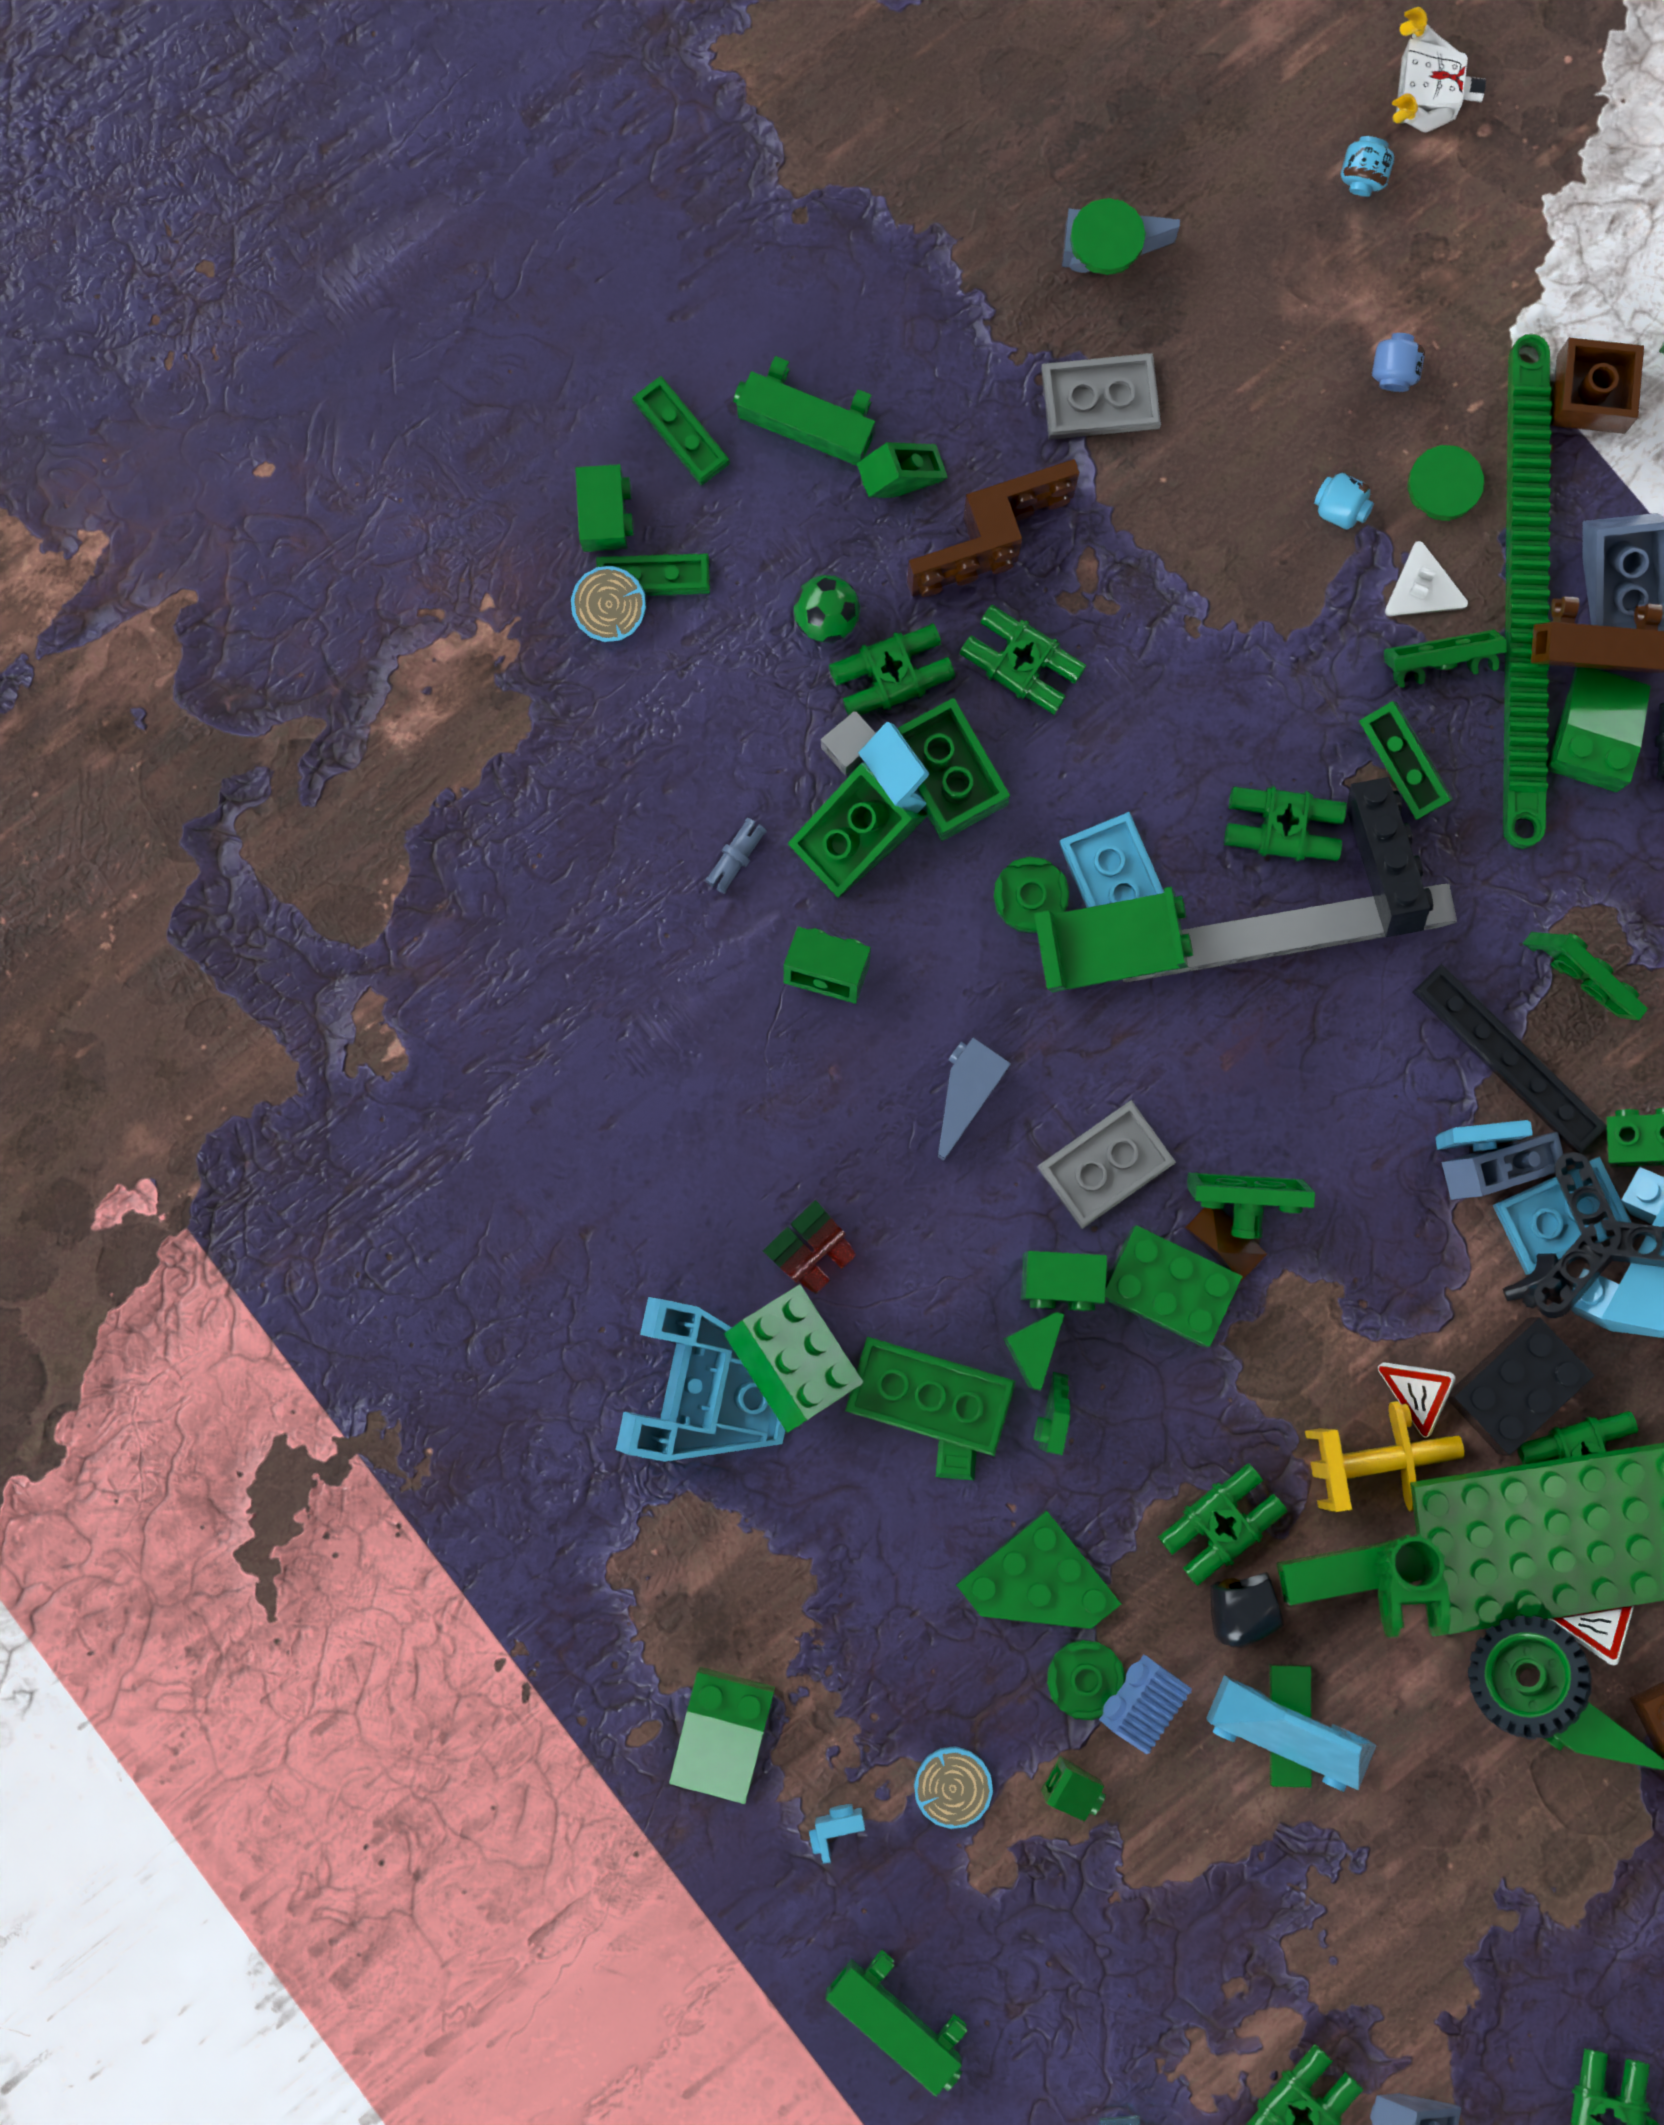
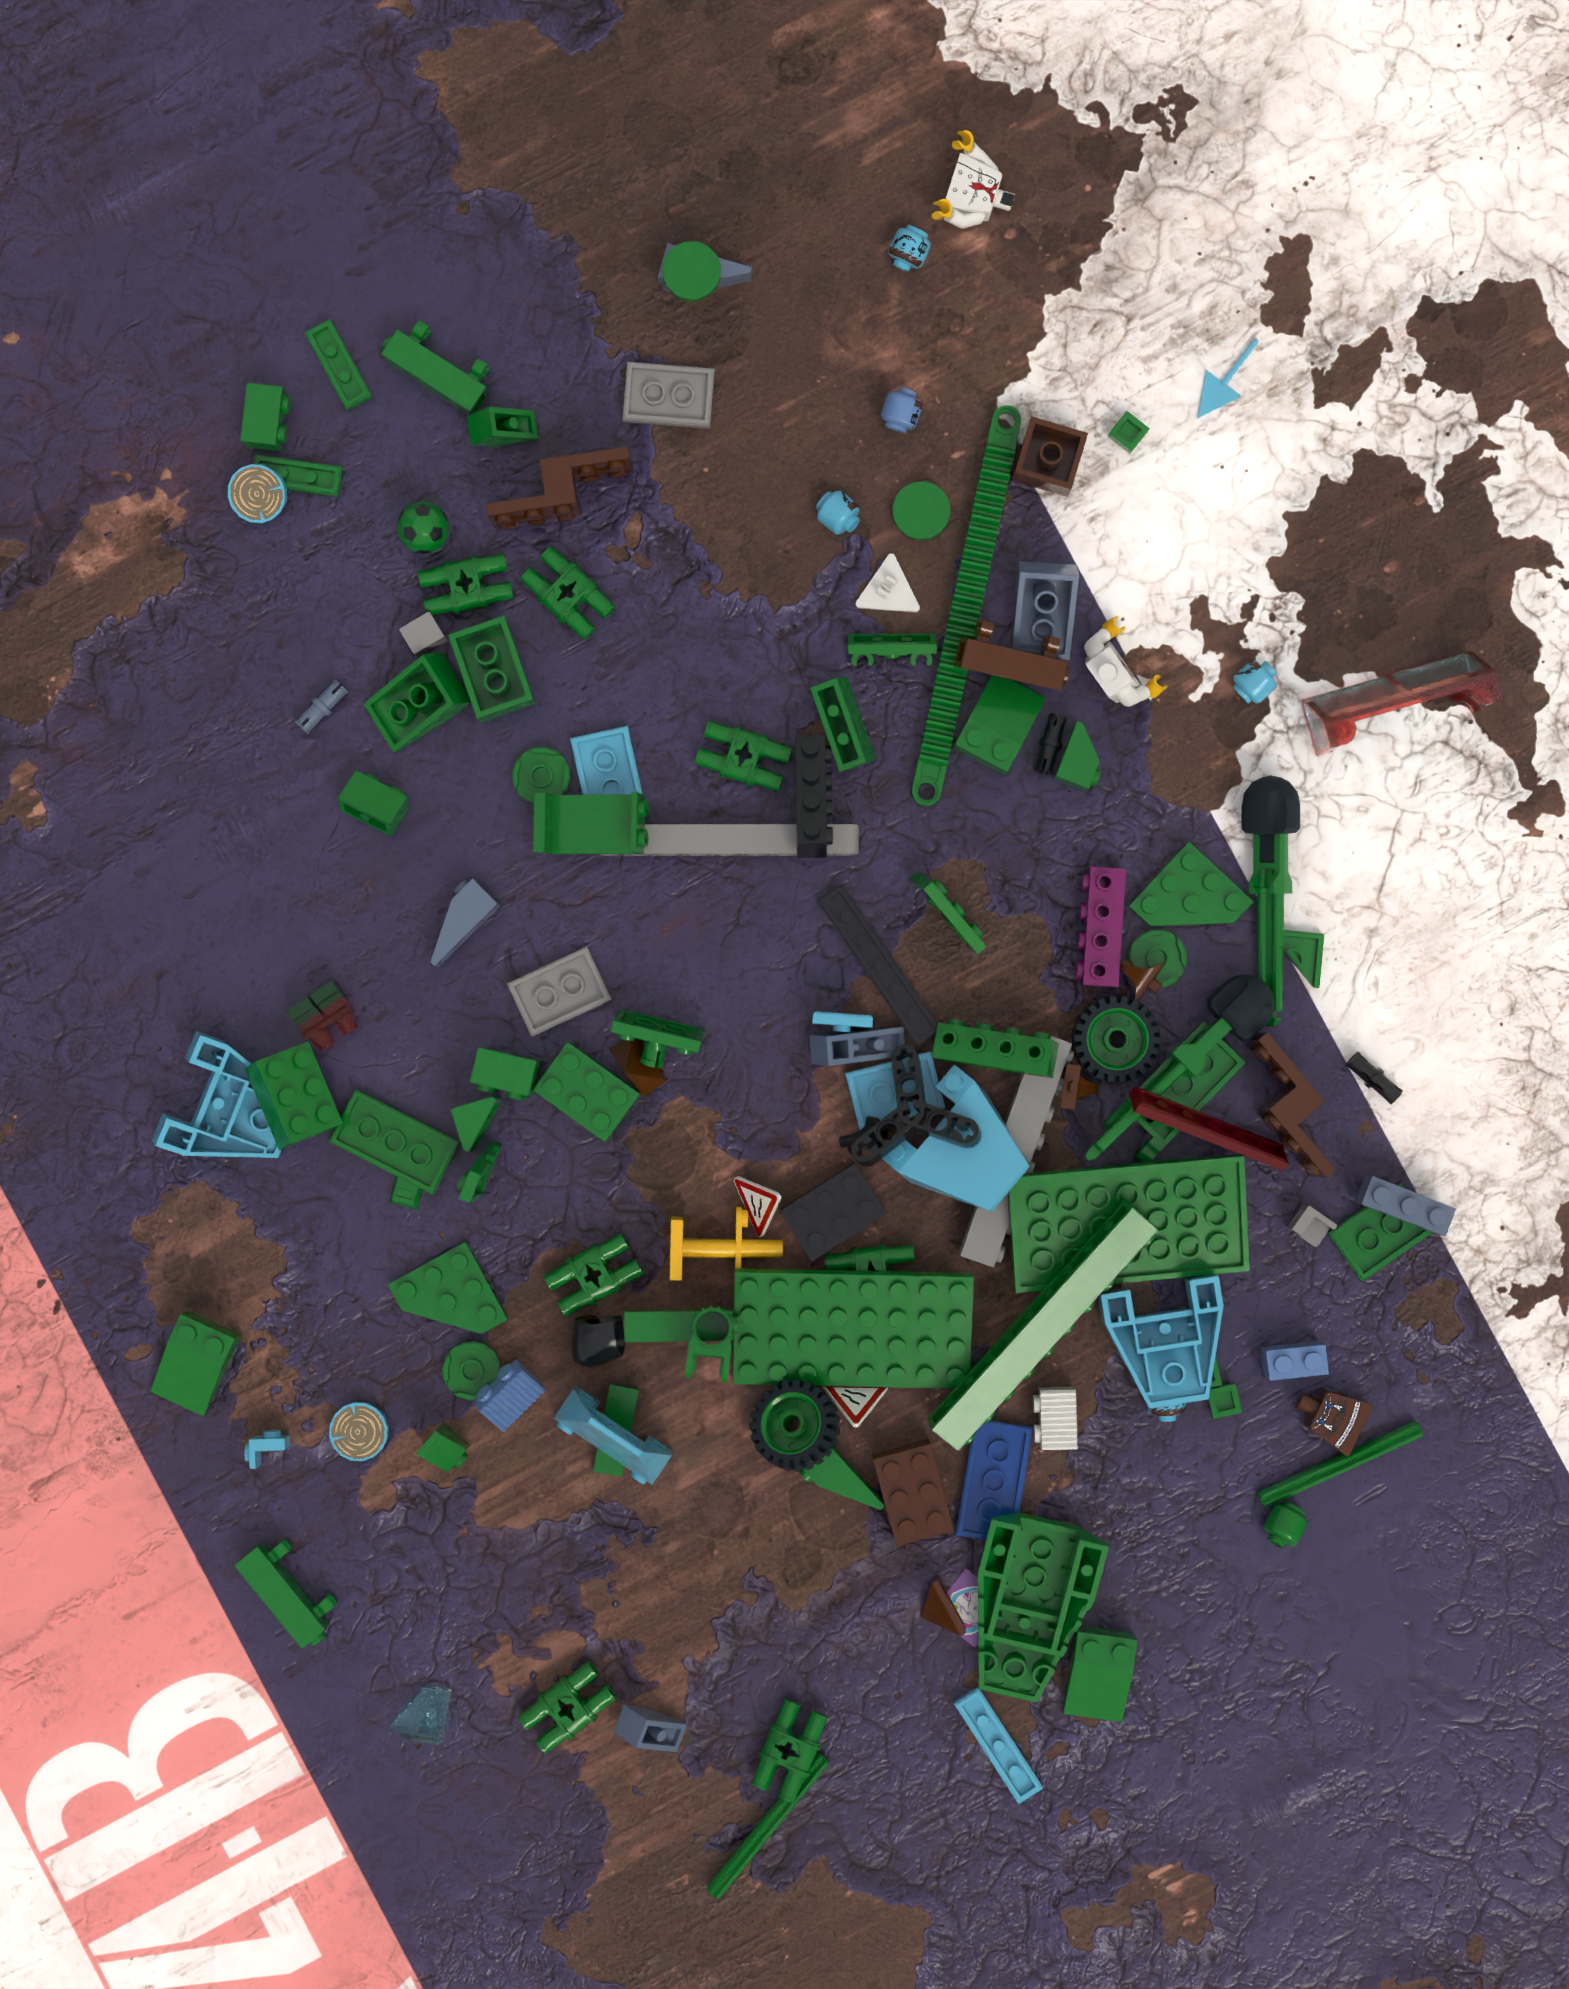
camera: 10 degrees right, 5 degrees up
medium azure panel [858,722,929,813] -> none

